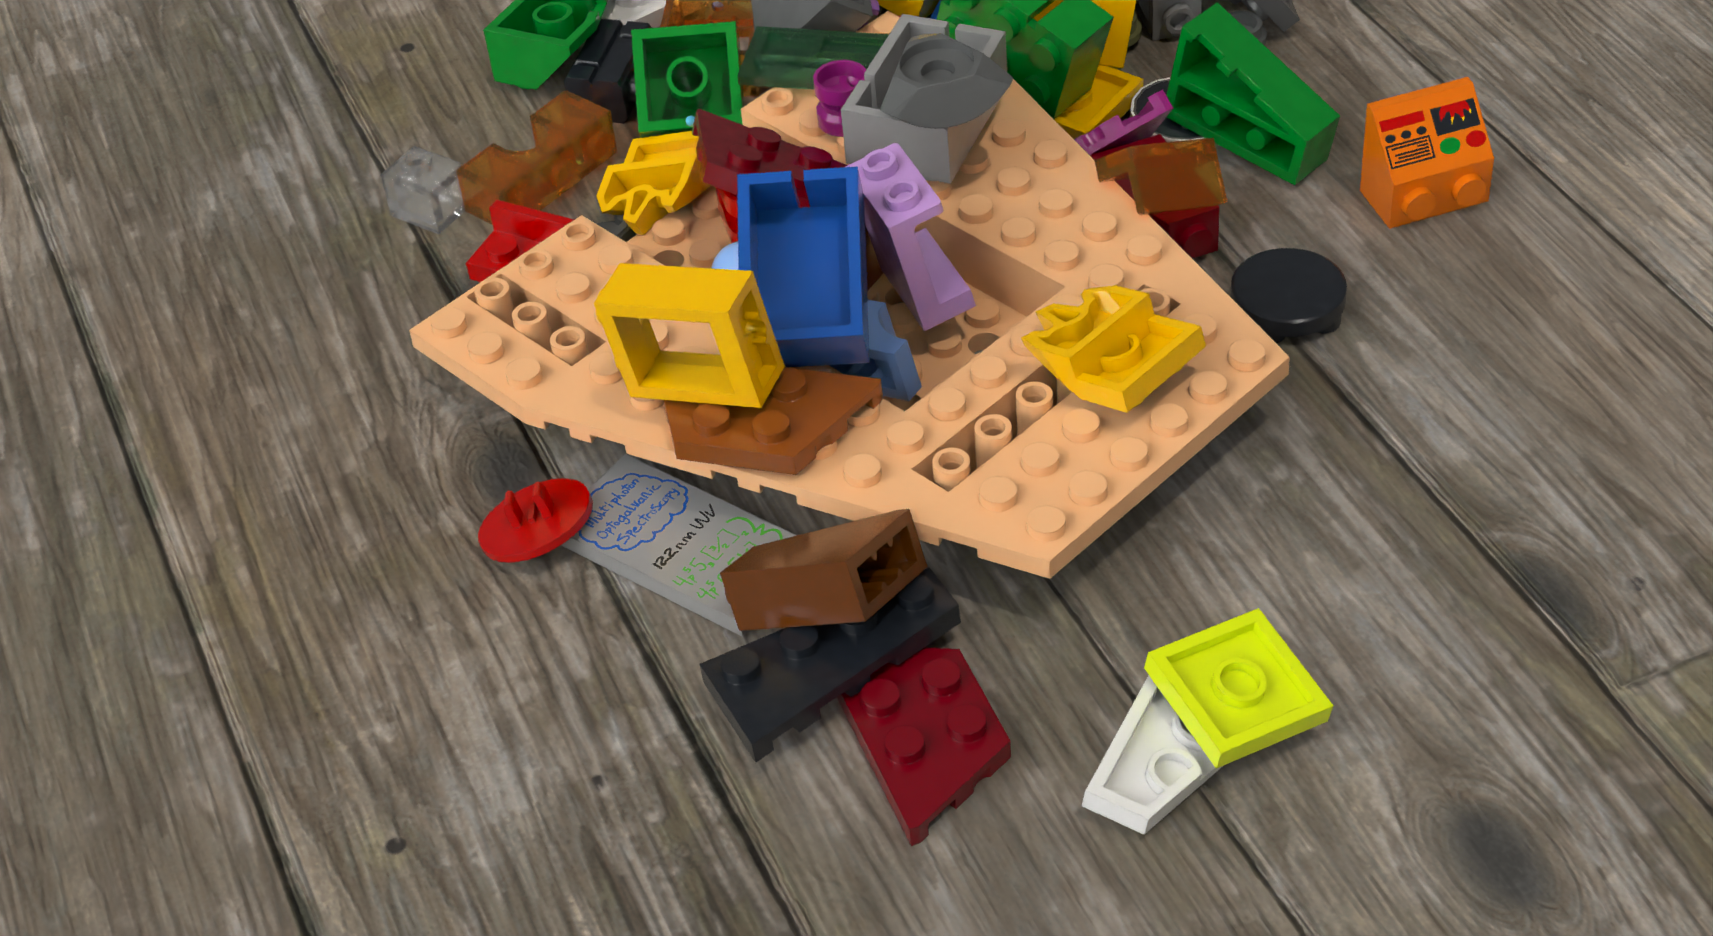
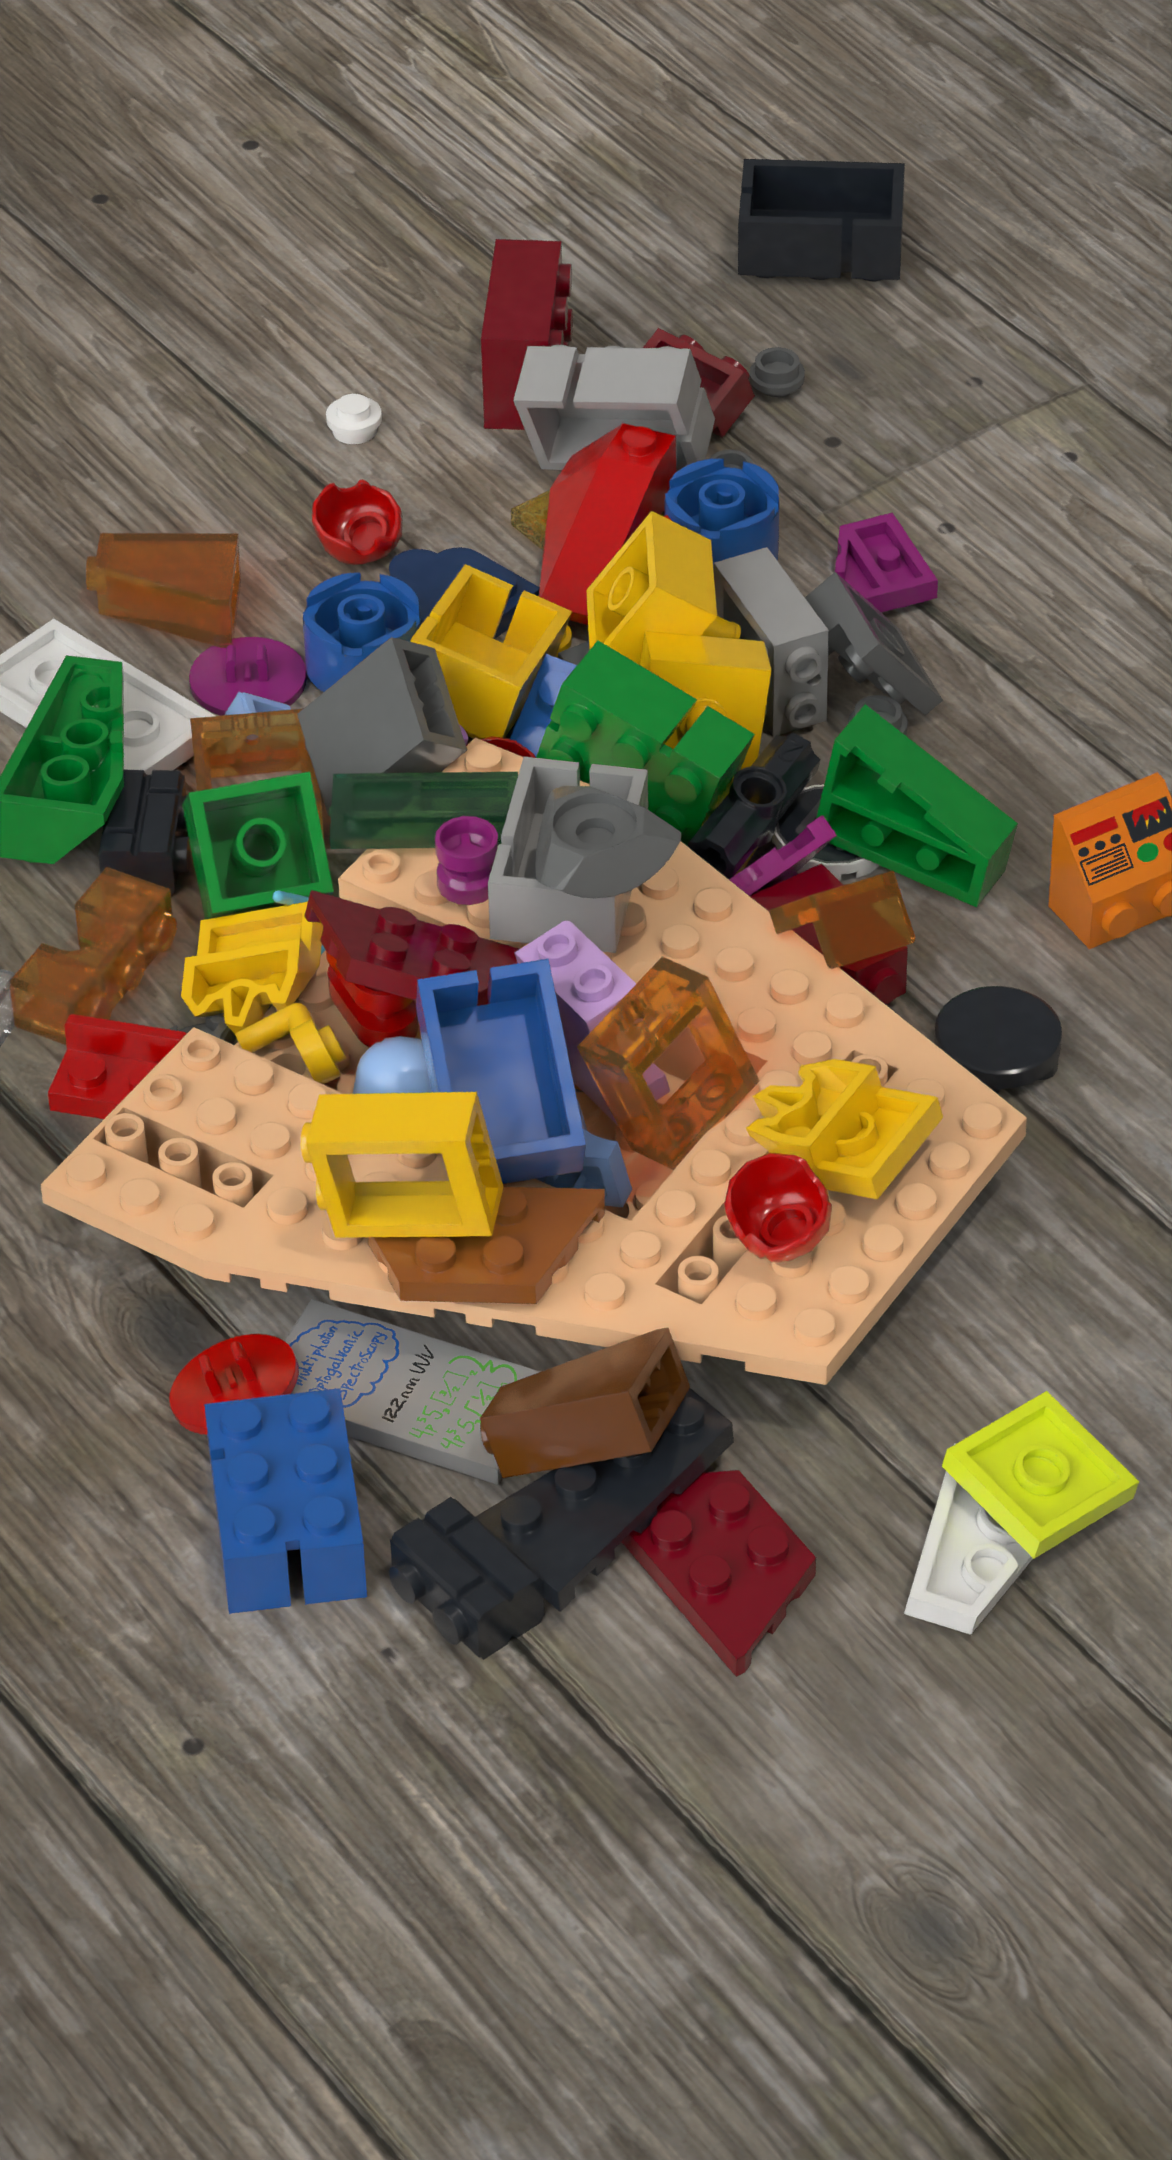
camera: 15 degrees left, 0 degrees up
none -> blue piece [204,1388,367,1614]
none -> yellow plate [235,1003,347,1085]
none -> black brick [389,1497,545,1660]
none -> clear orange window [577,956,760,1170]
none -> black piece [687,732,821,879]
none -> red hair [725,1153,832,1262]

